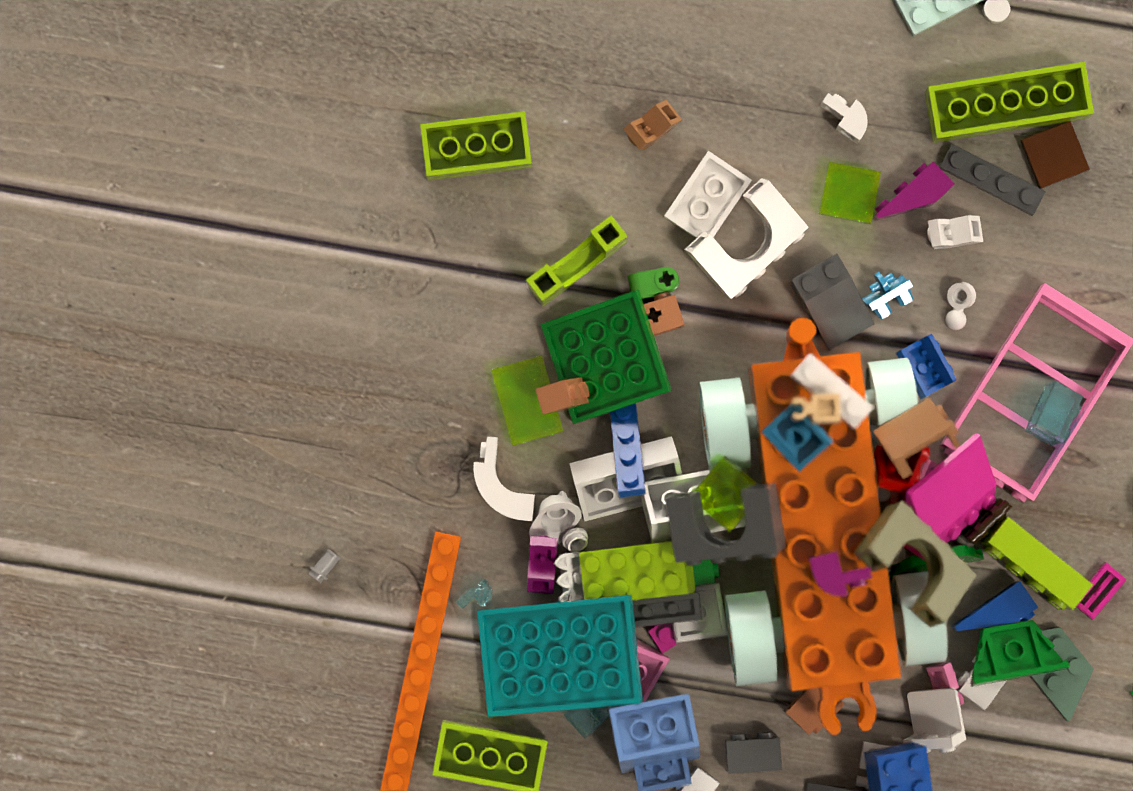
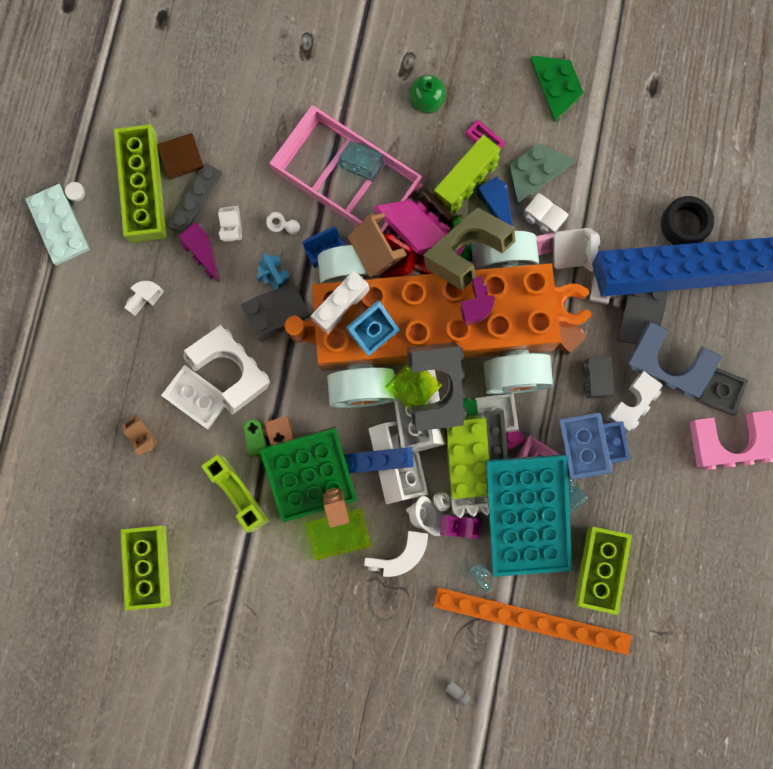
camera: 90 degrees left, 5 degrees down
tan plate [791,394,841,424] -> none
clear neon green plate [819,162,881,224] -> none
green wing [970,620,1070,687] -> none

